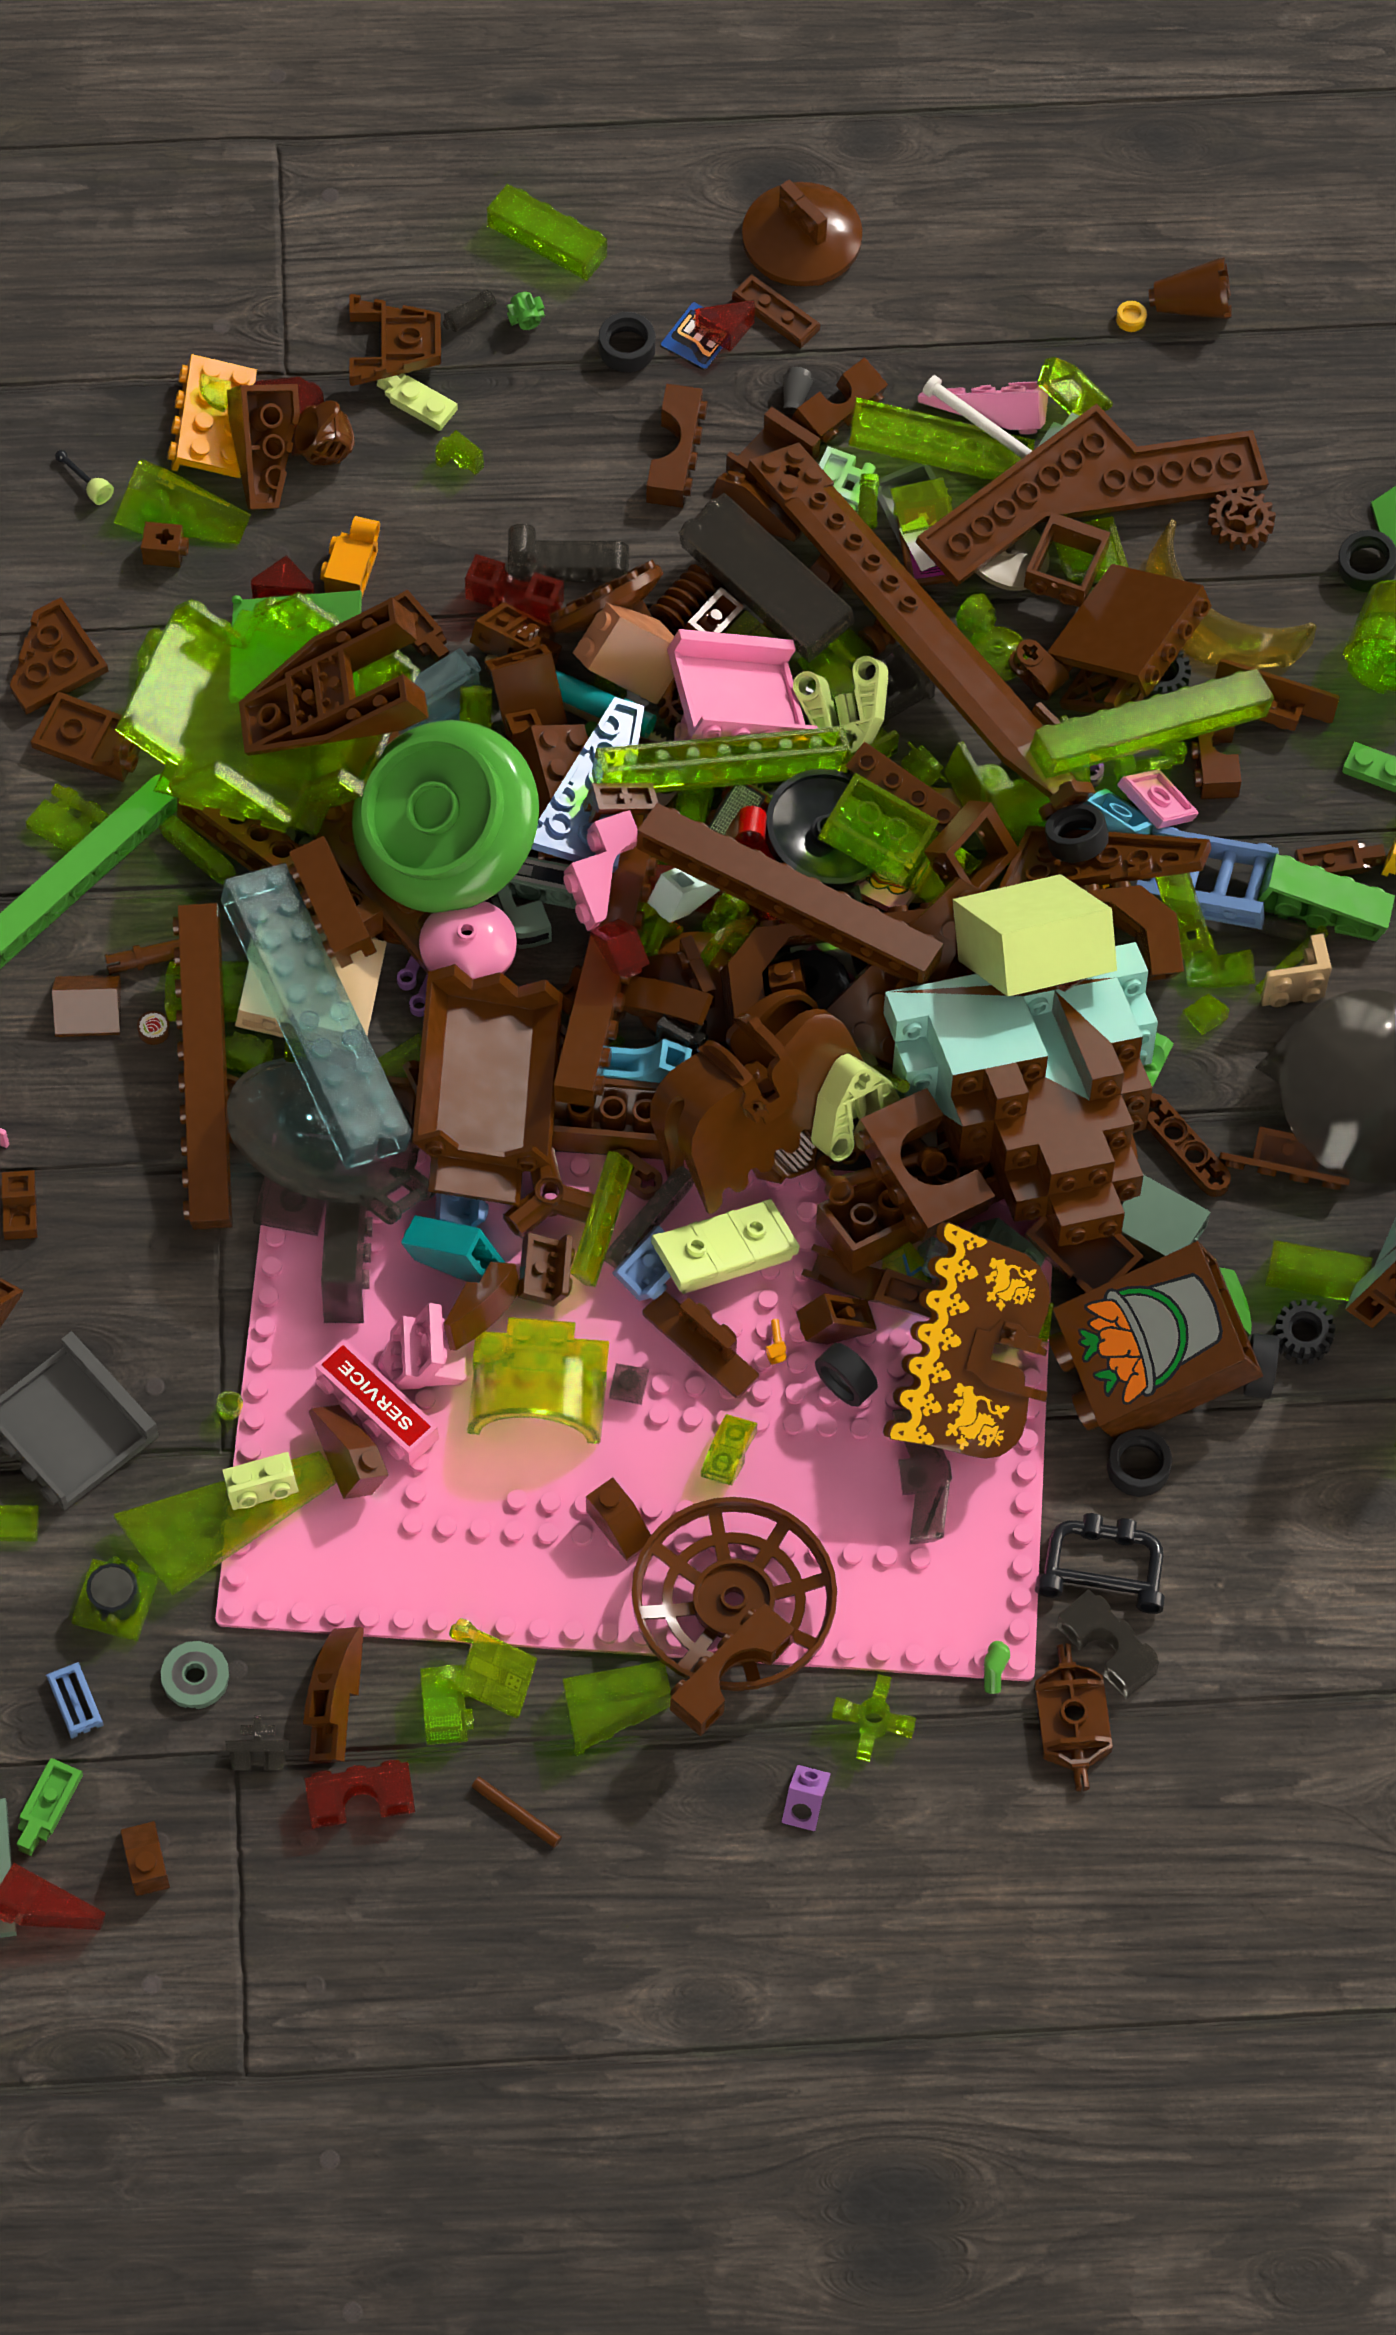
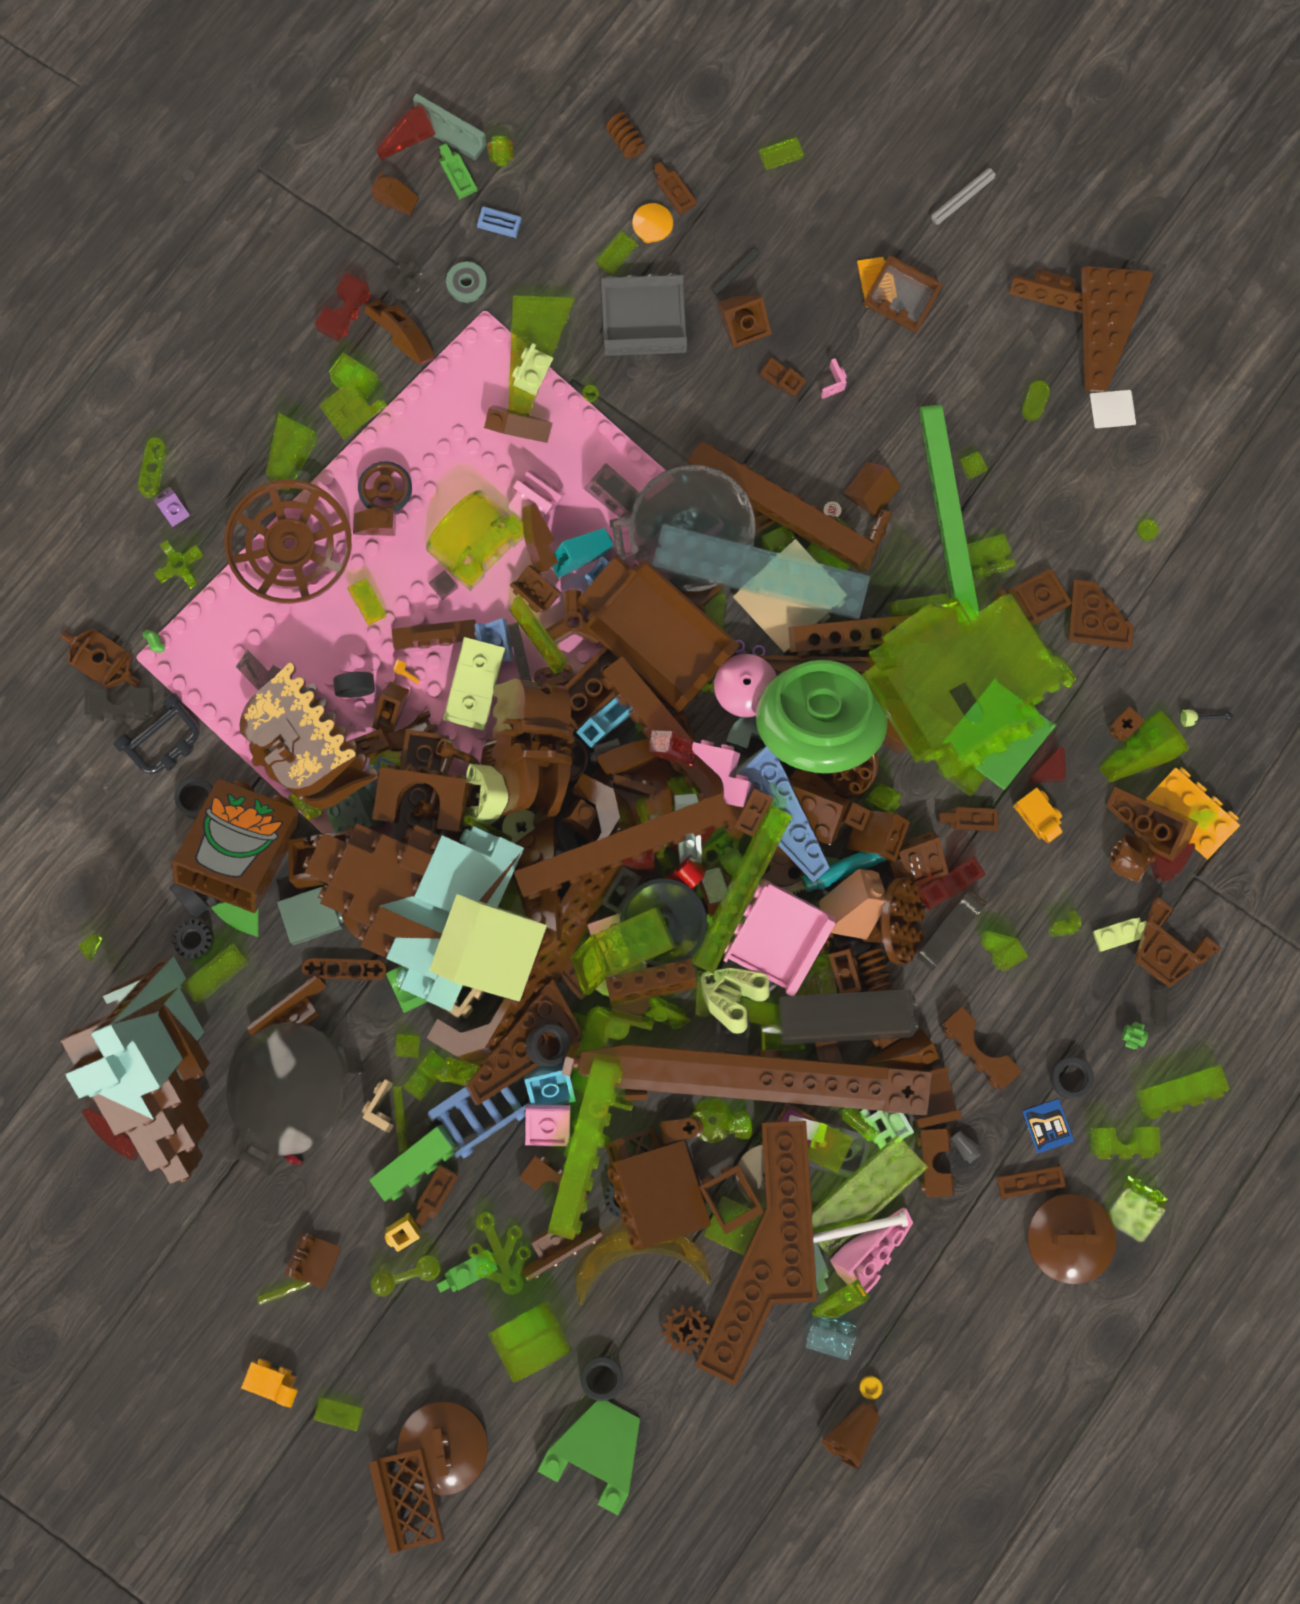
camera: 125 degrees right, 15 degrees up
piece [71,1556,159,1641] -> none
reddish brown wedge [239,597,428,756] -> none
reddish brown brick [288,836,377,968] -> none
brick [315,1339,439,1465] -> none
clear light blue window [408,648,481,729] -> none
reddish brown bar [471,1776,562,1848] -> none
reddish brown arch [670,1603,795,1737] -> none
clear red slope [694,300,755,352] -> none
reddish brown window [924,800,1020,891] -> none
none -> clear neon green beam [138,438,167,498]
none -> reddish brown wheel [358,461,412,513]
none -> clear neon green plant [468,1212,531,1295]
none -> clear light blue bracket [805,1314,856,1360]
none -> clear neon green slope [980,931,1028,972]
none -> clear neon green arch [1089,1127,1161,1159]
none -> clear neon green bracket [1108,1176,1167,1242]

